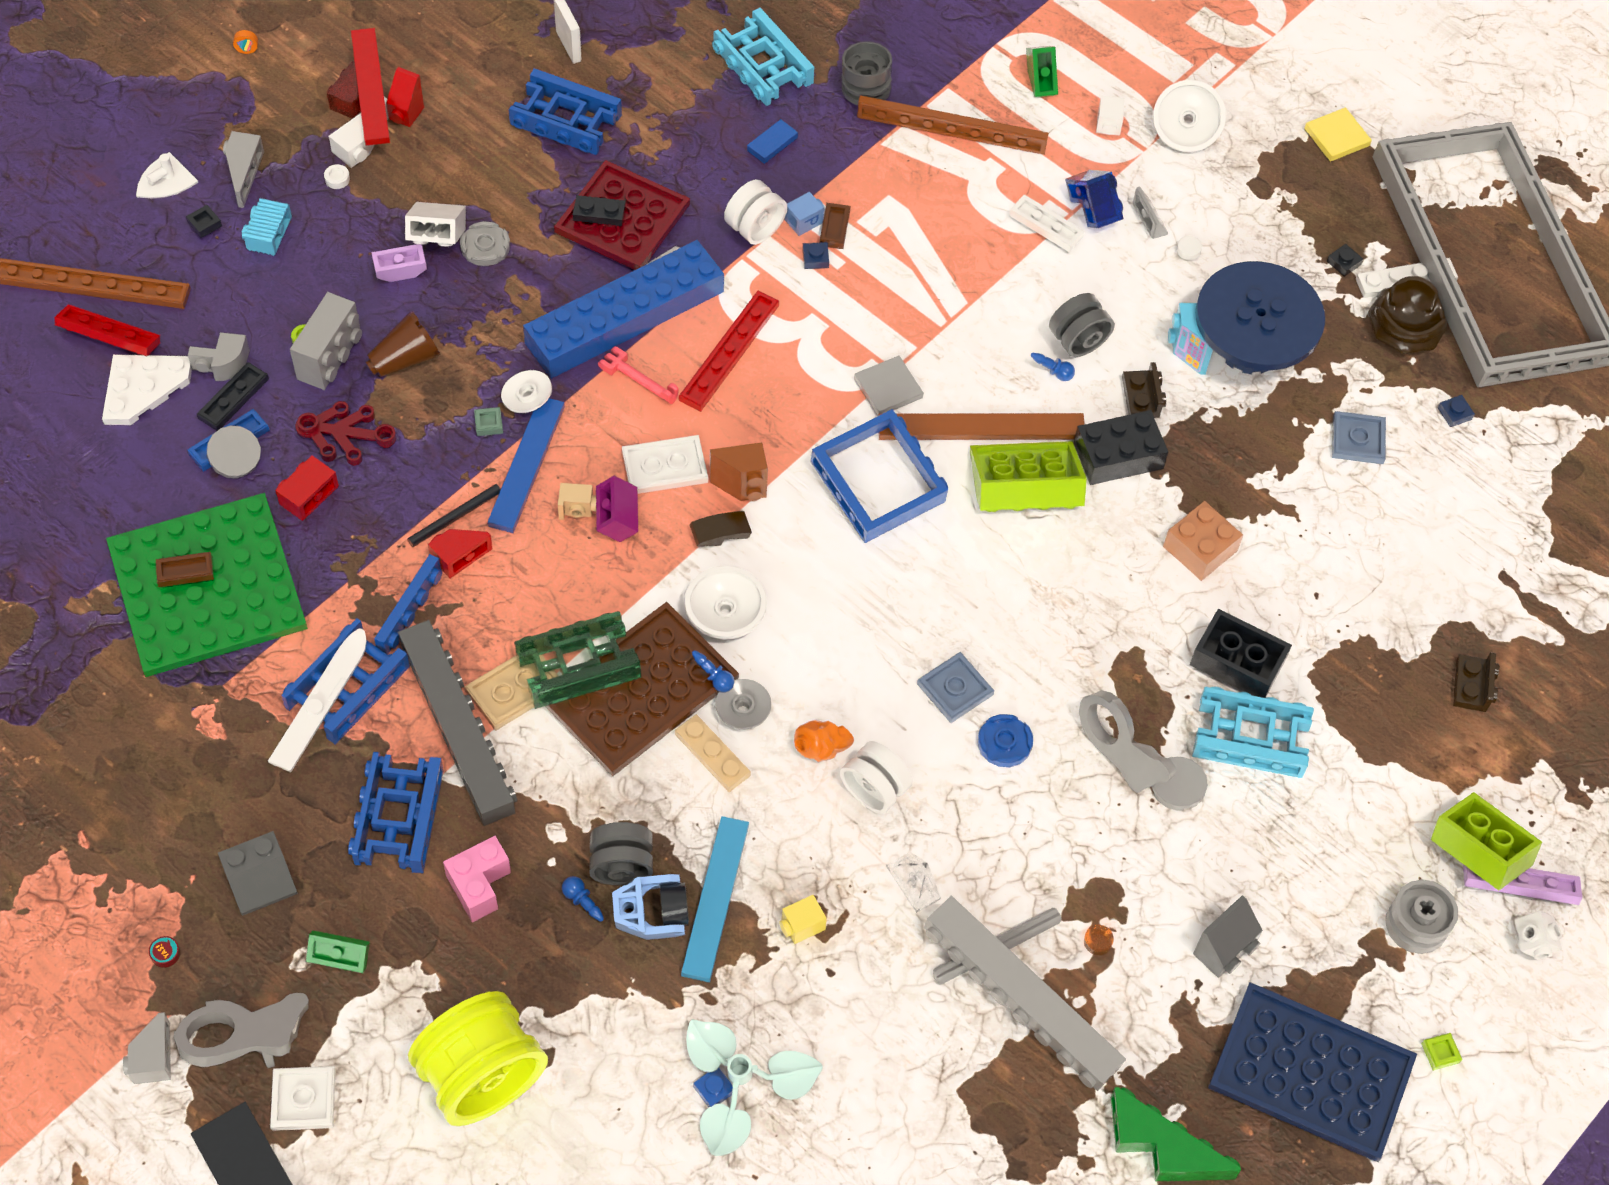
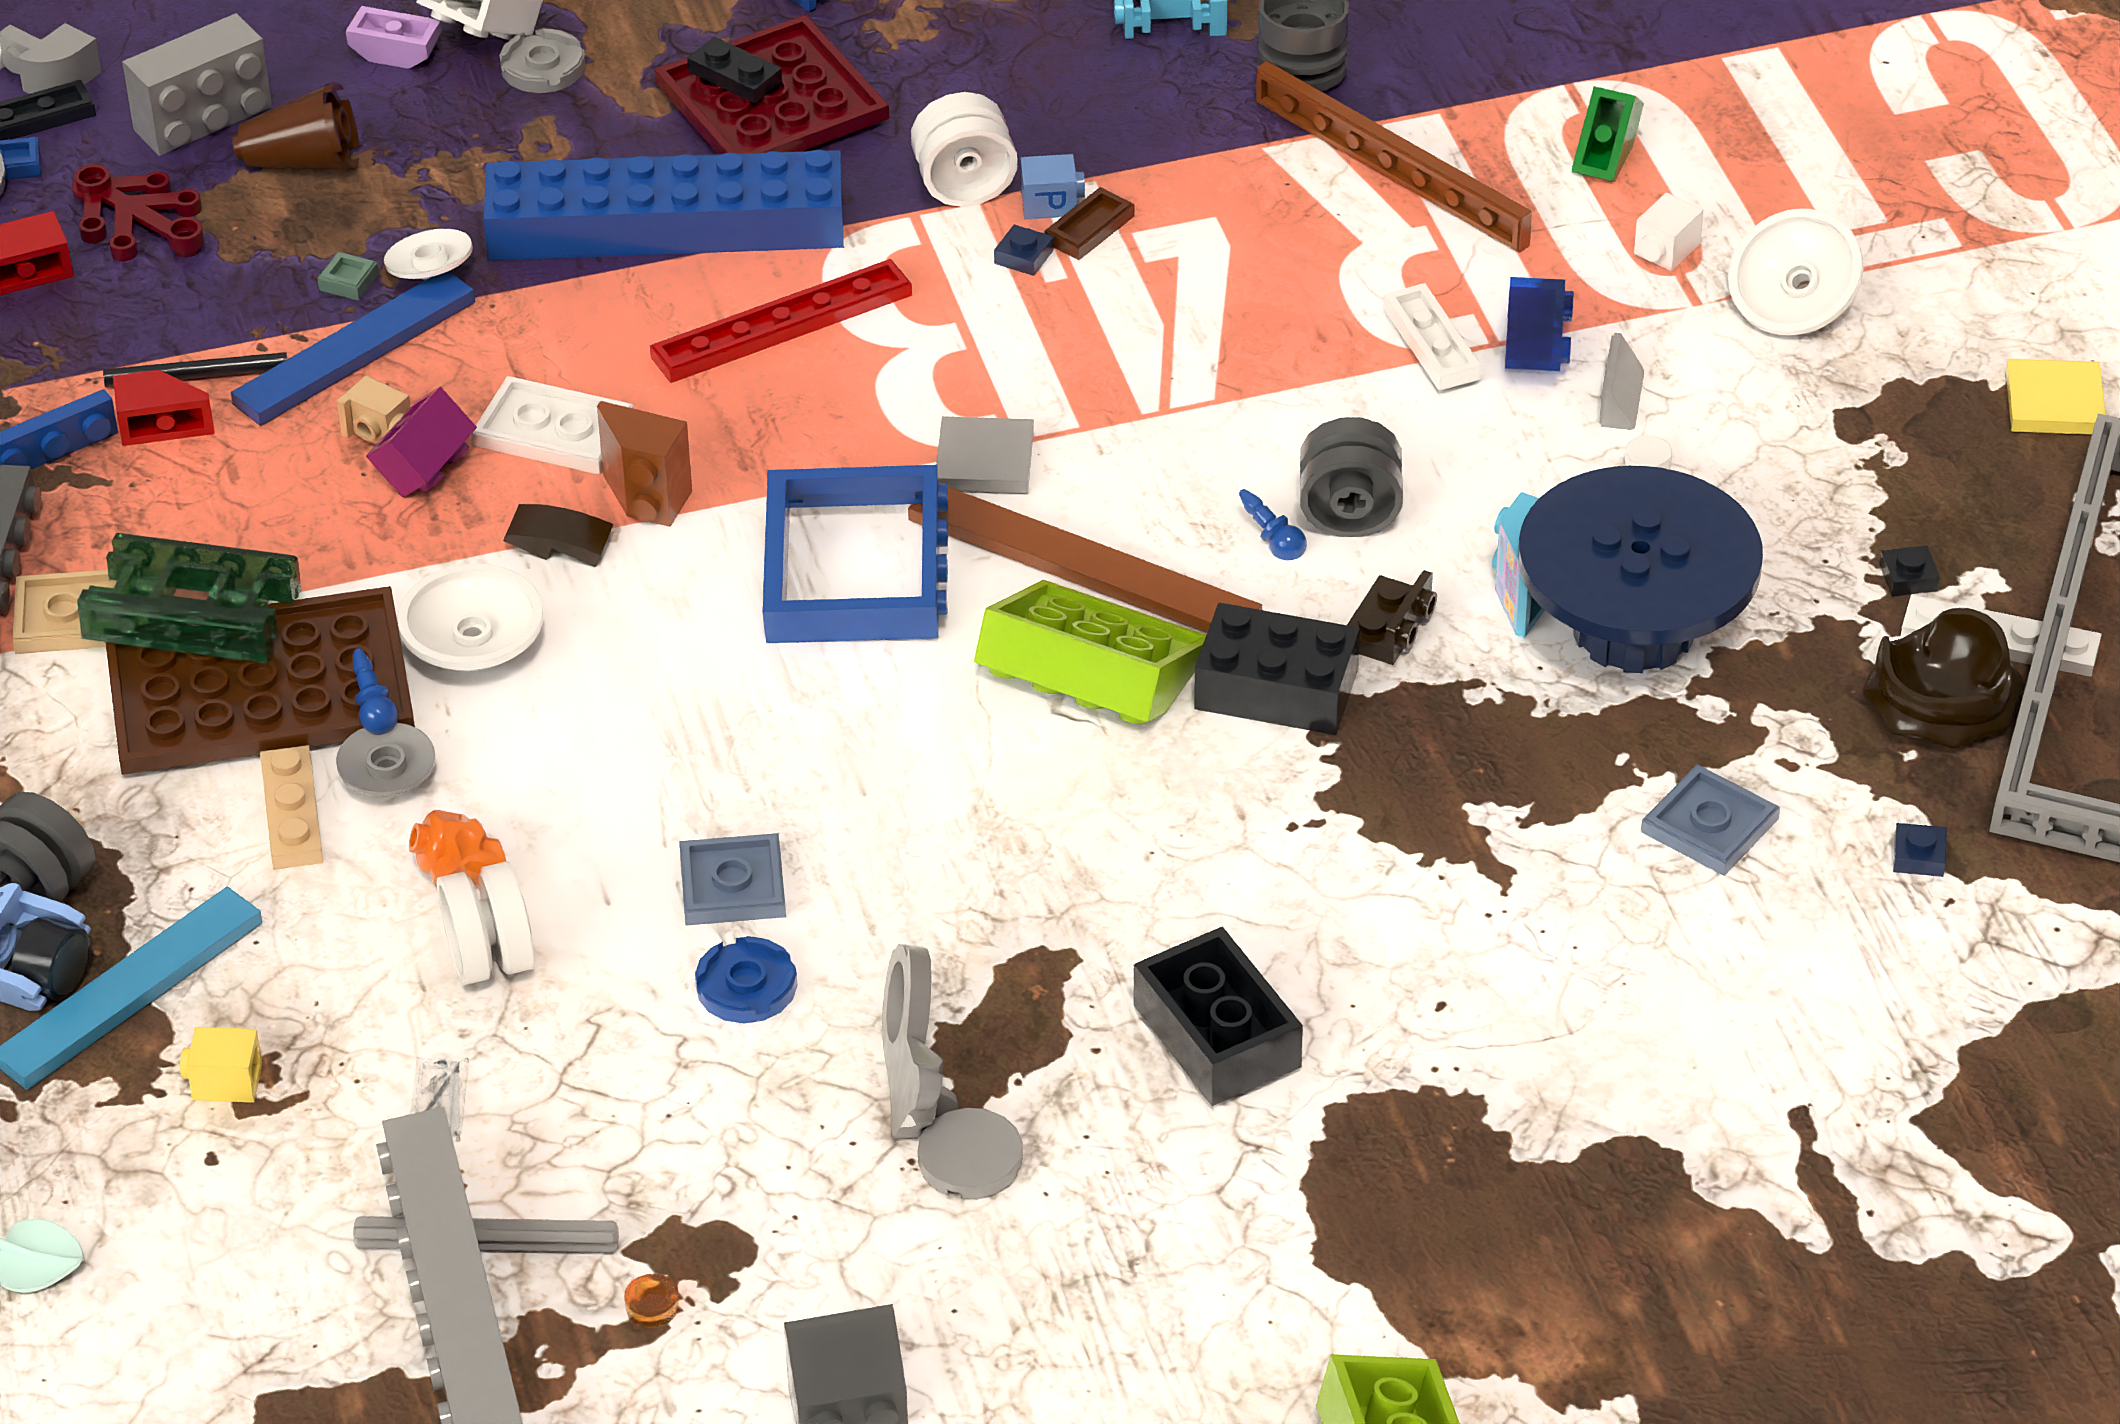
camera: 35 degrees right, 15 degrees down
coral hinge [598,346,679,405] -> none
blue tile [747,119,798,164] -> none
nougat brick [1163,501,1243,581] -> none
medium azure fence [1192,687,1314,778] -> none
dark brown bracket [1453,652,1500,712] -> none

